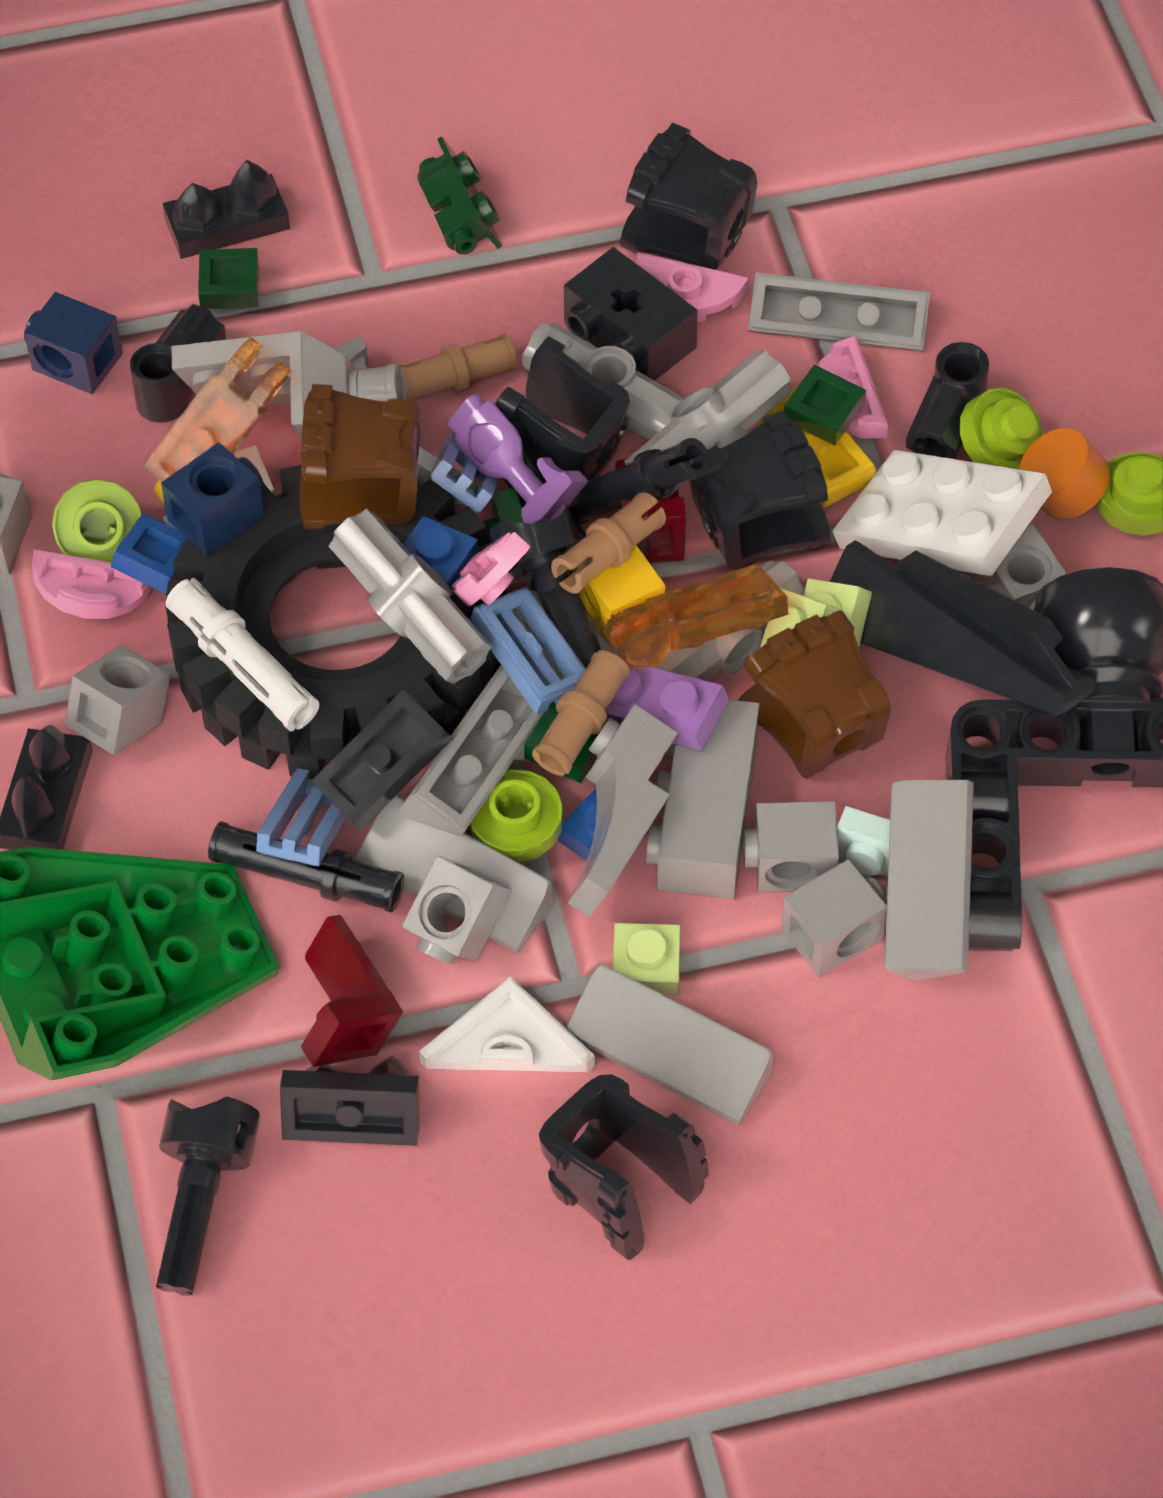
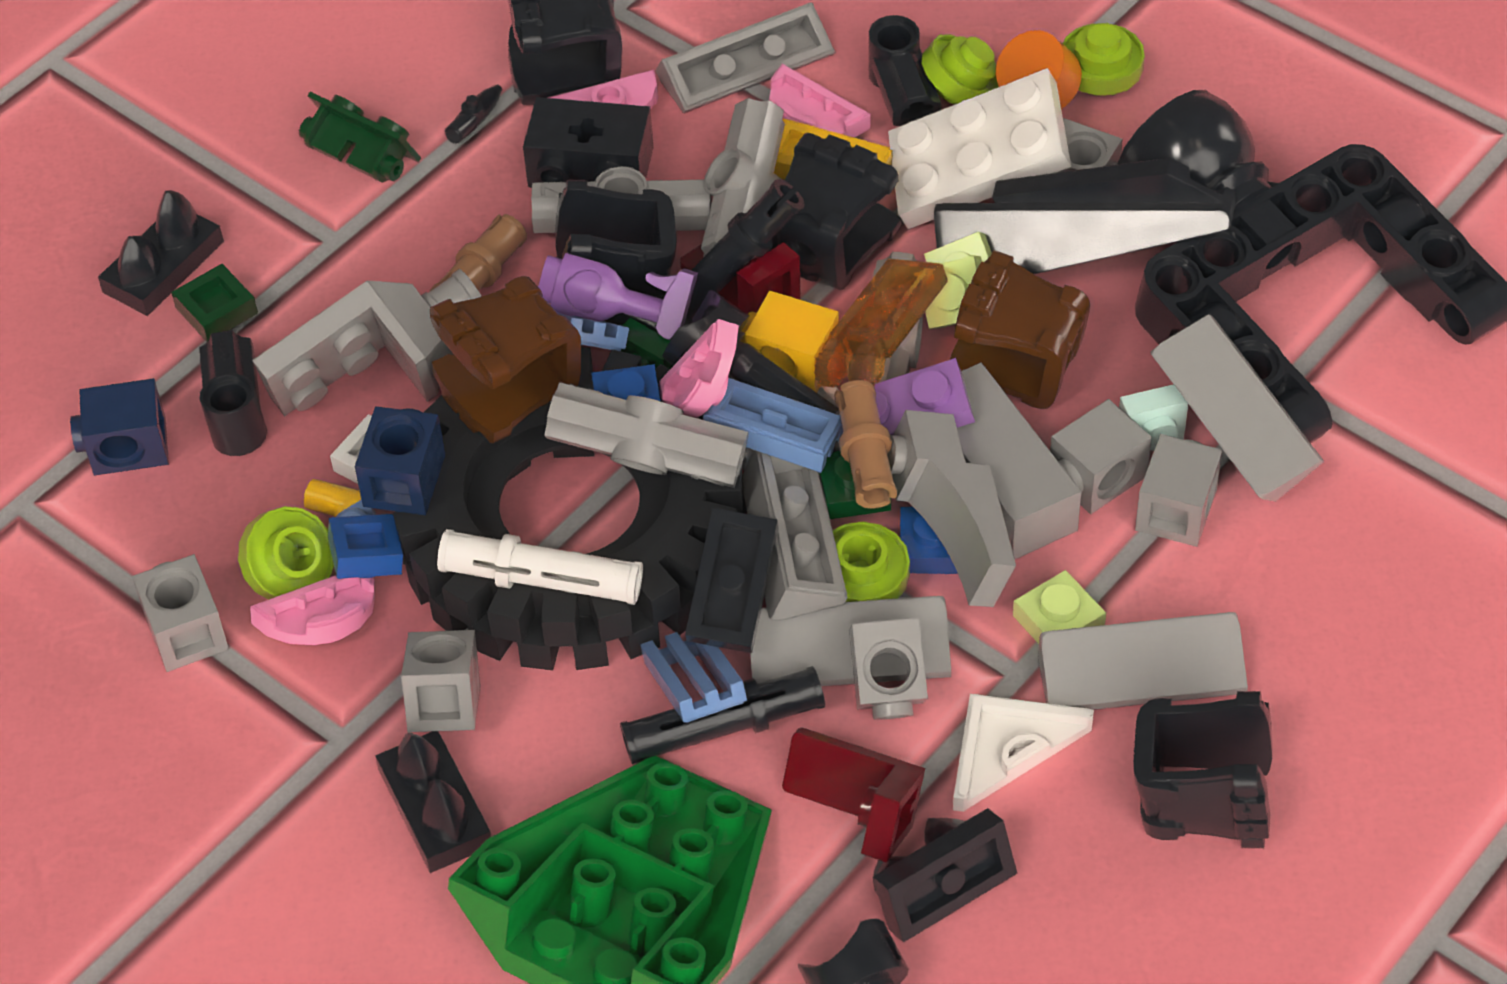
camera: 35 degrees left, 5 degrees down
clear orange hinge [144,338,292,481] -> none
medium nougat pin [551,492,666,594] -> none
dark green plate [783,365,867,446] -> none
none -> black helmet [445,84,502,144]

